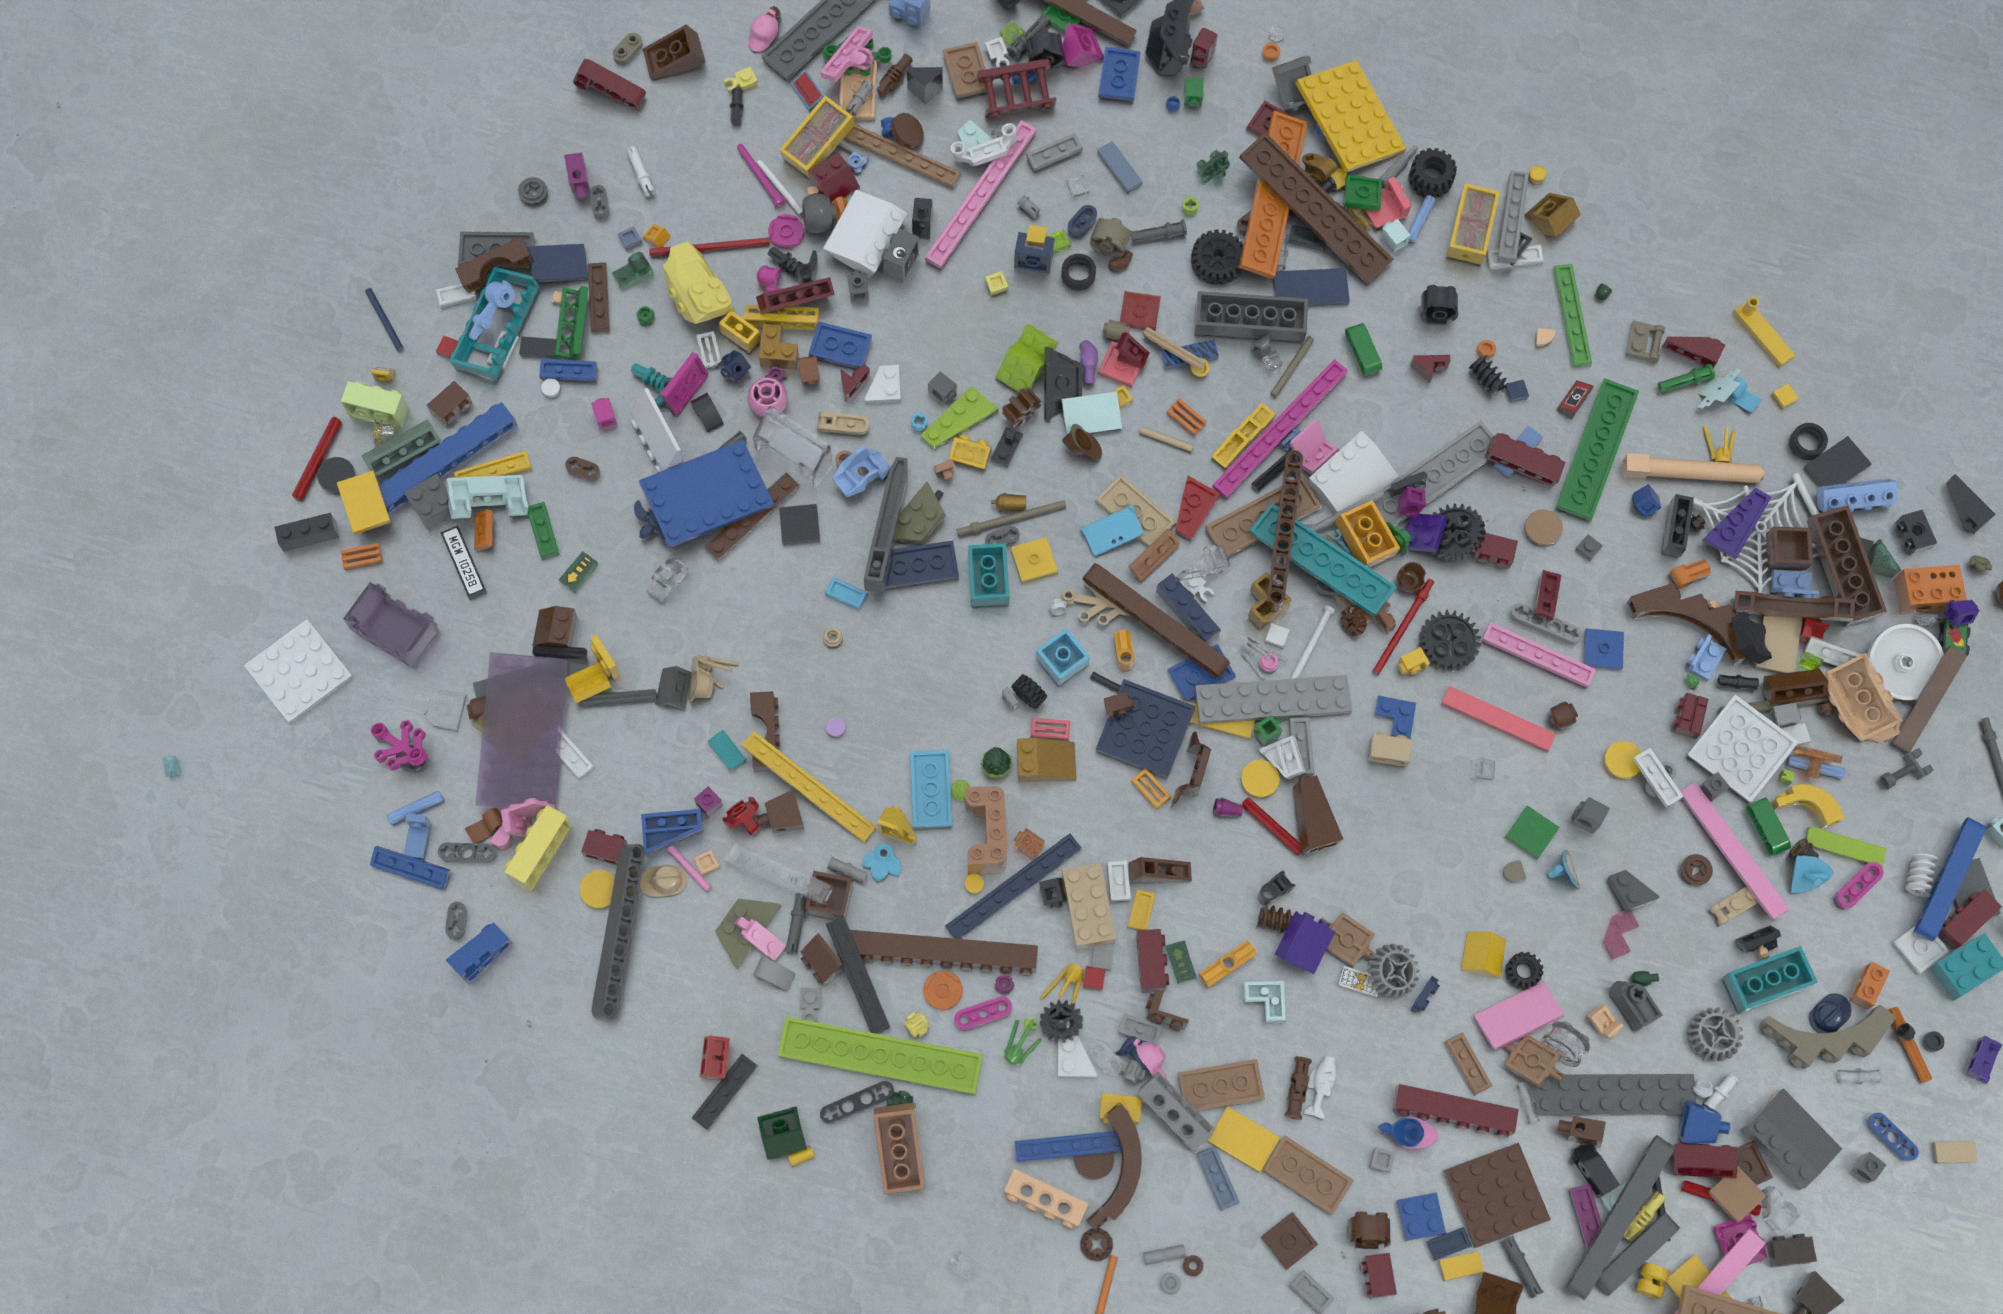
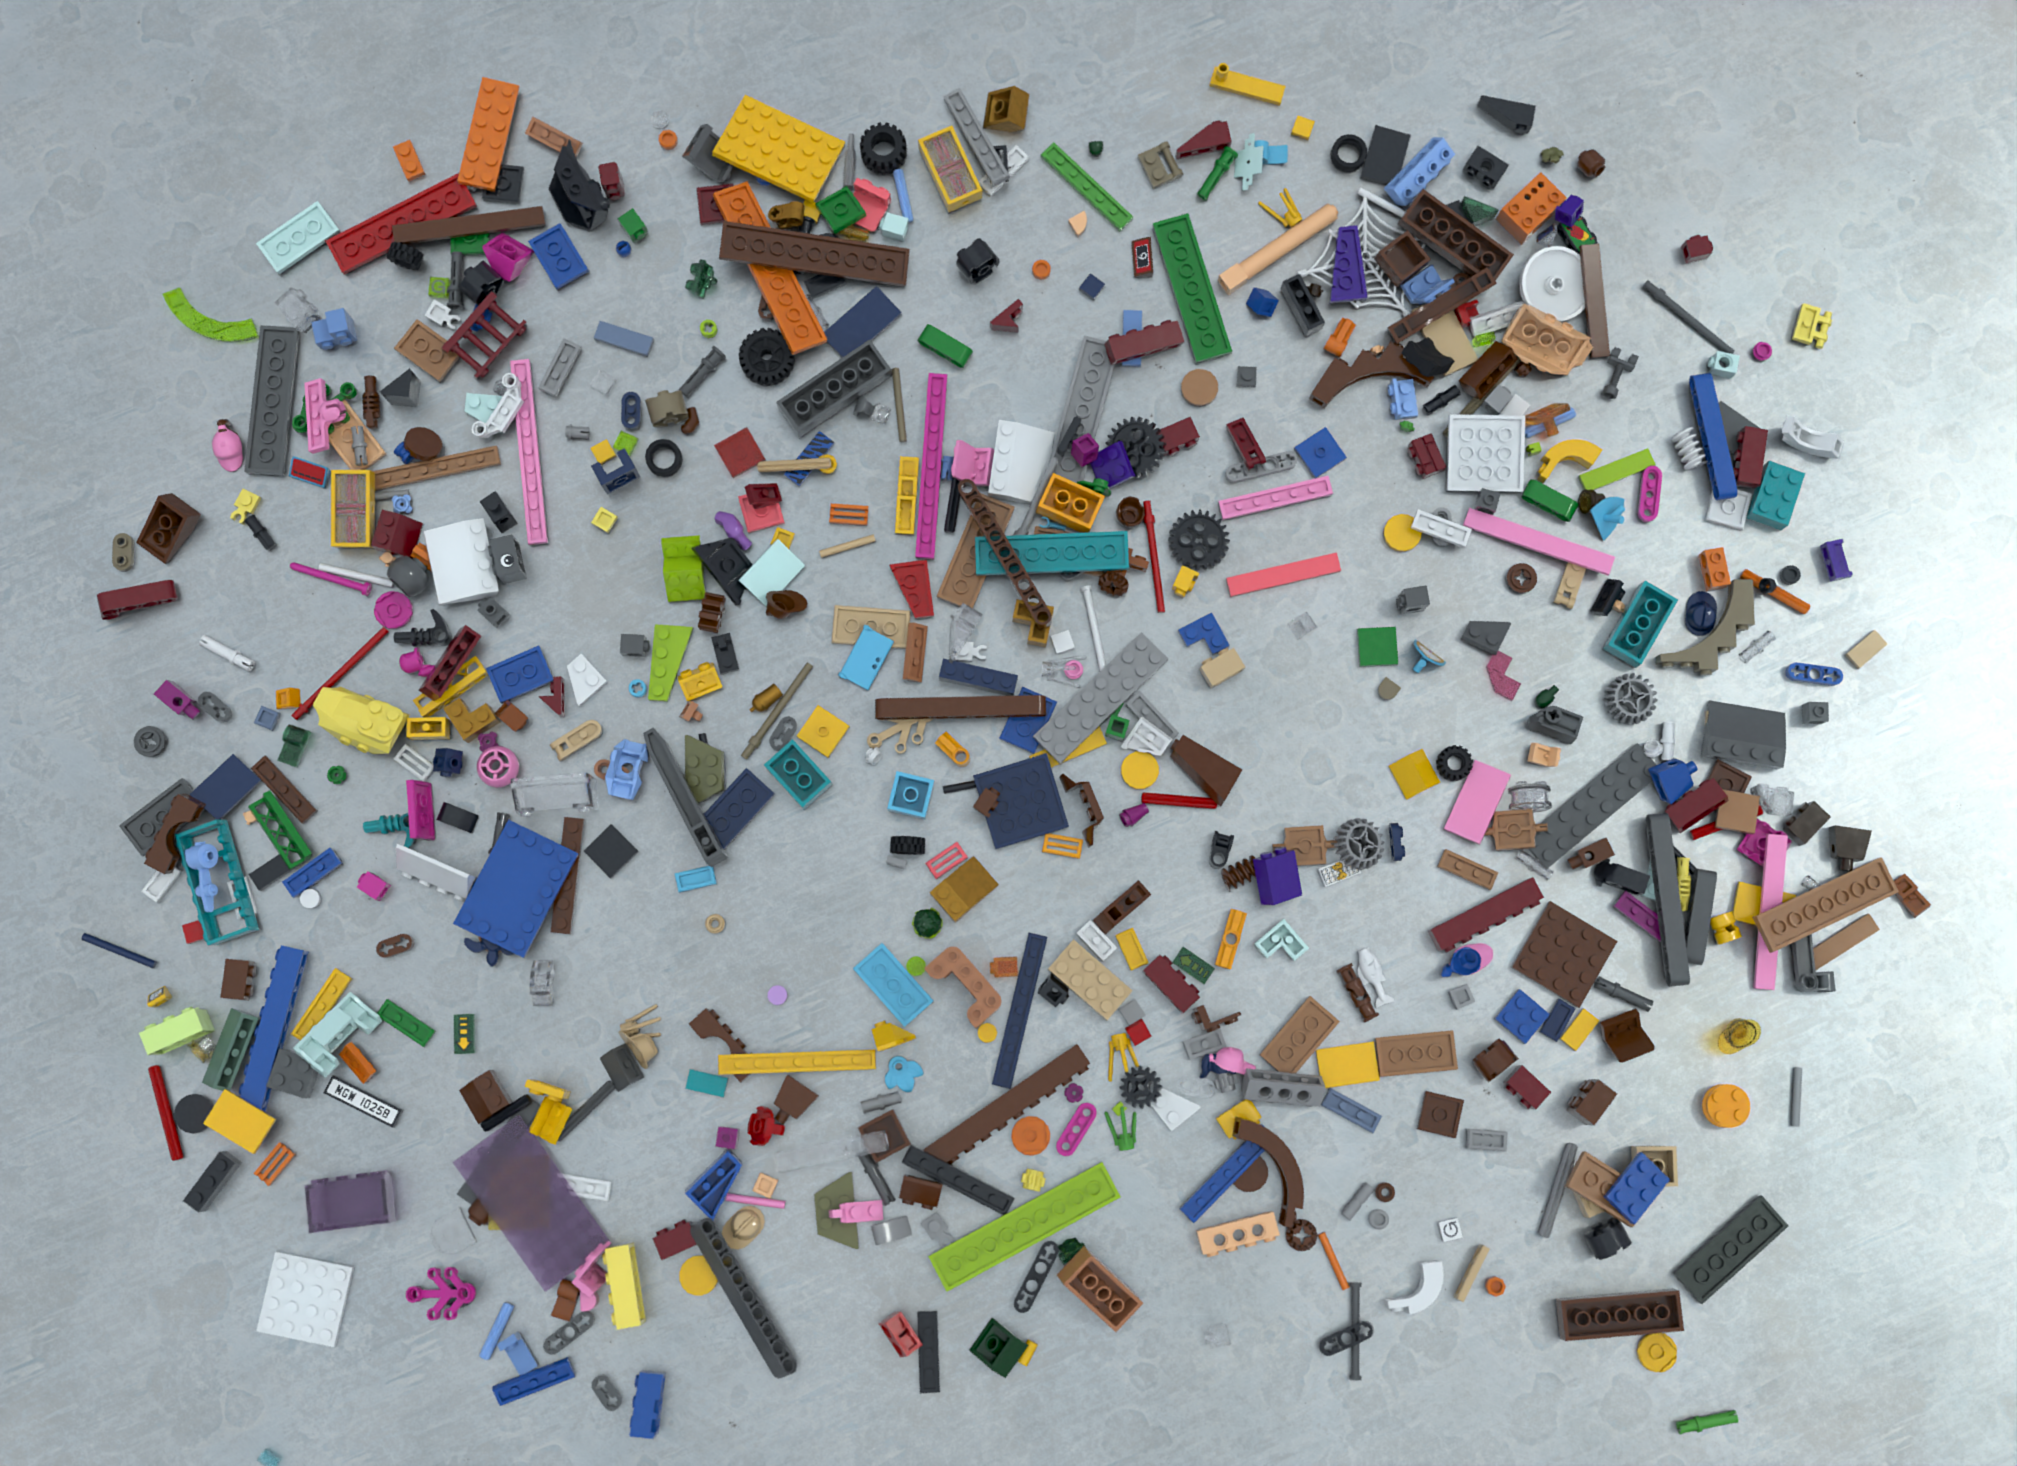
camera: 40 degrees left, 10 degrees up
dark tan brick [1102,319,1131,341] -> none
black piece [1469,355,1507,397] -> none
yellow tile [1528,165,1547,184] -> none
reddish brown head [1548,701,1578,730] -> none

